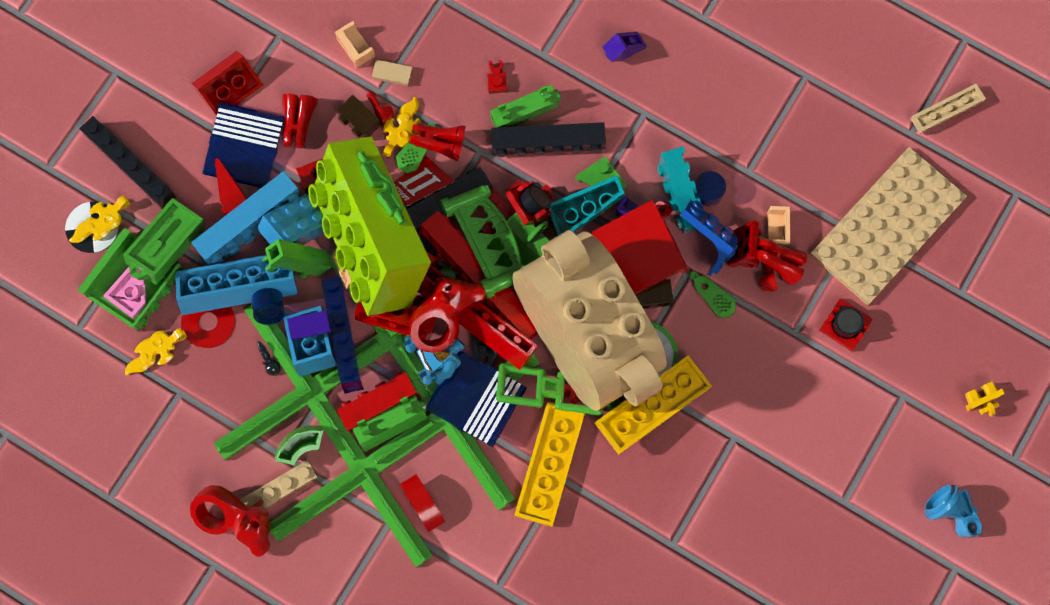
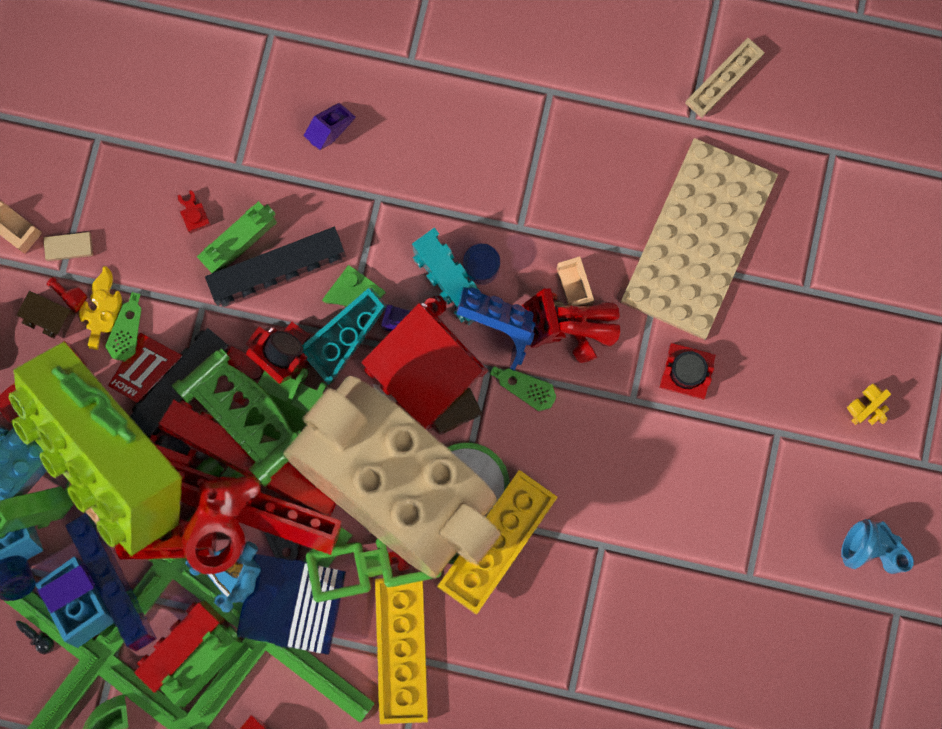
camera: 15 degrees left, 5 degrees up
red piece [409,124,466,161] -> none

